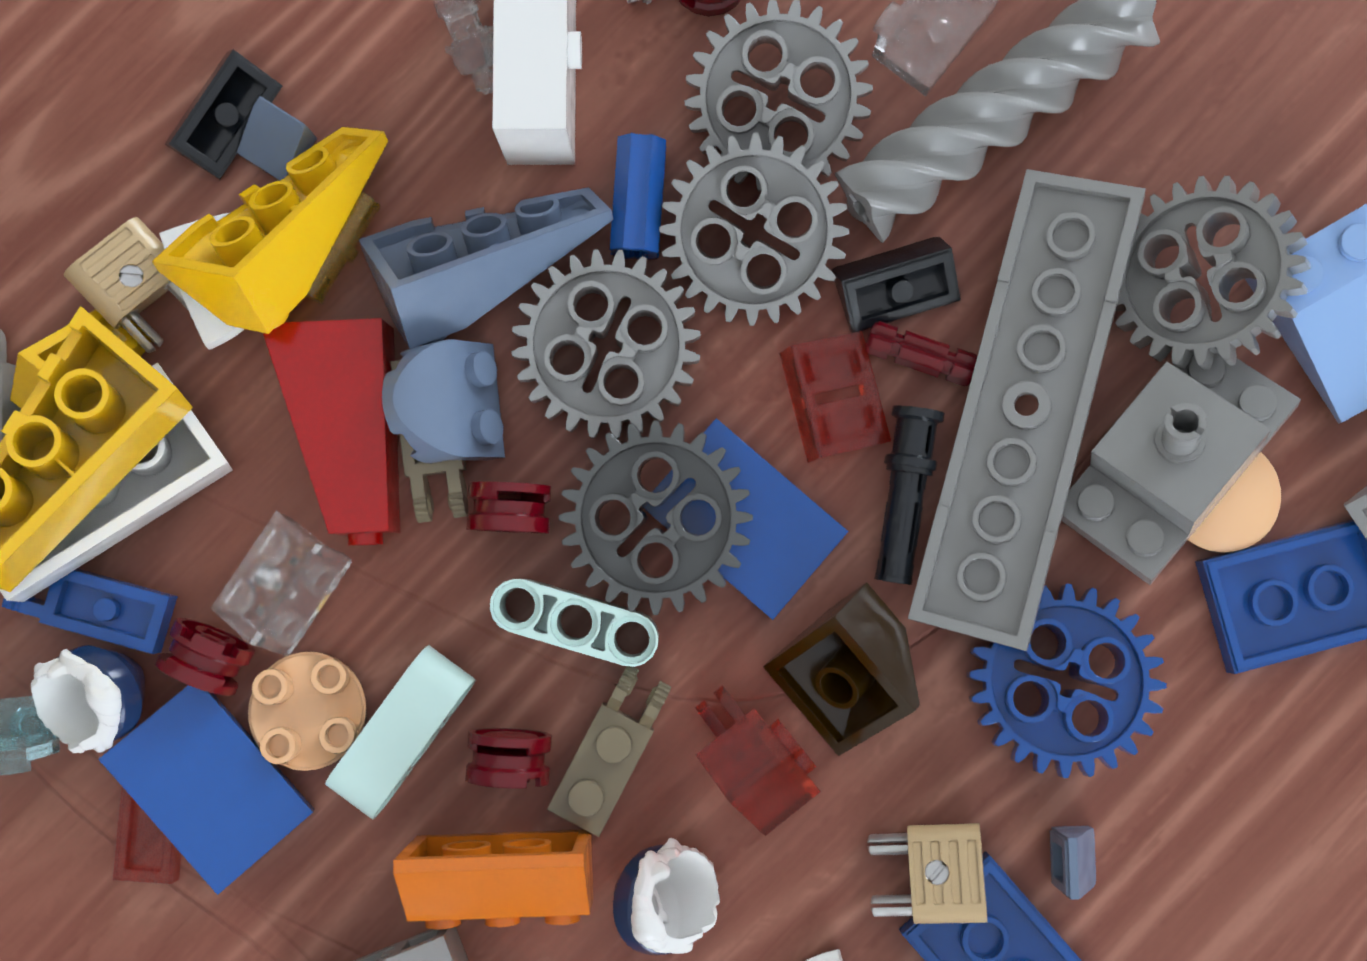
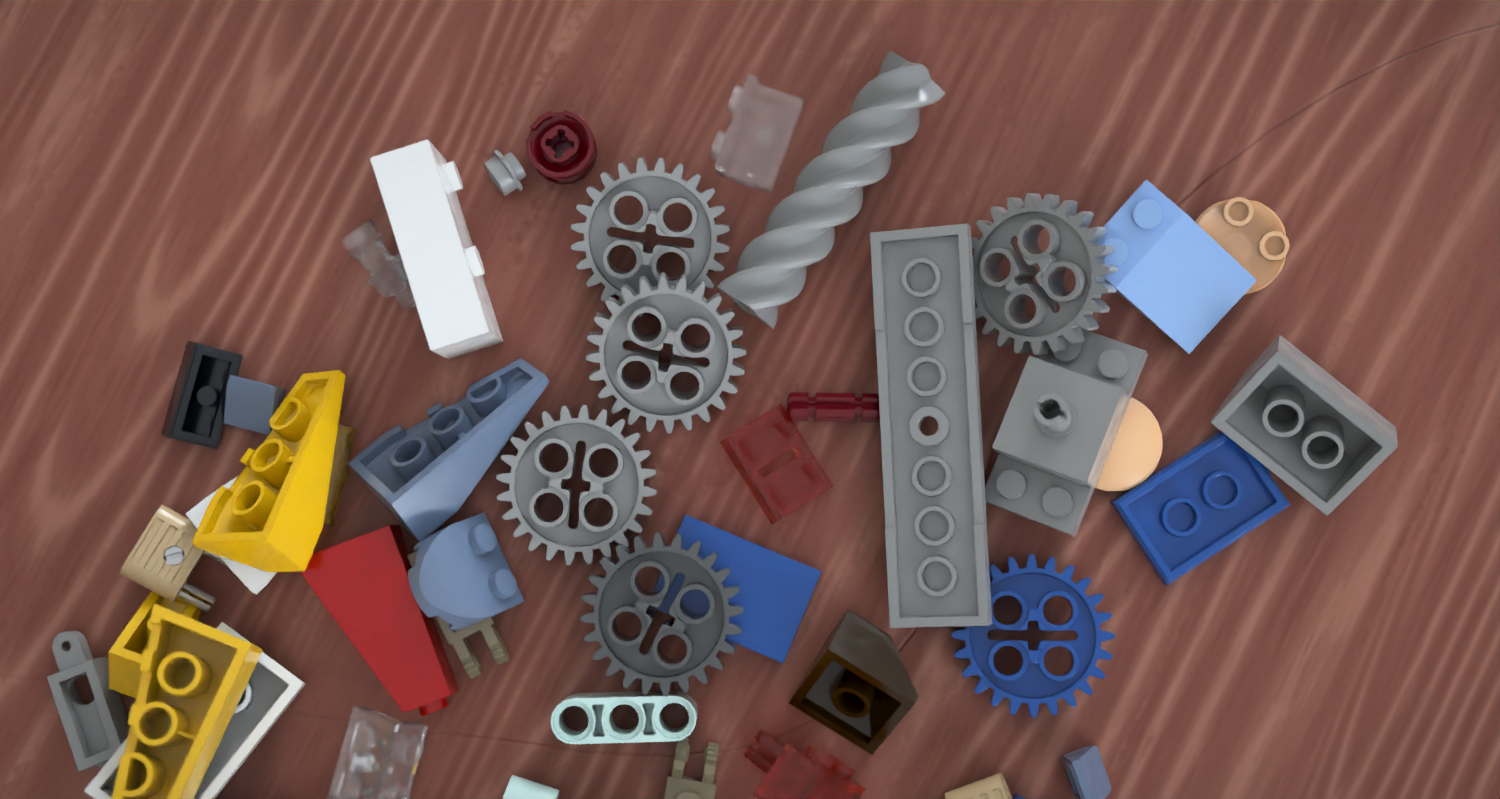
camera: 15 degrees left, 0 degrees up
dark red wheel [466,481,552,534] -> none
blue axle [609,133,667,260] -> none
black slope [832,237,961,334] -> none
black pin [874,405,945,585] -> none

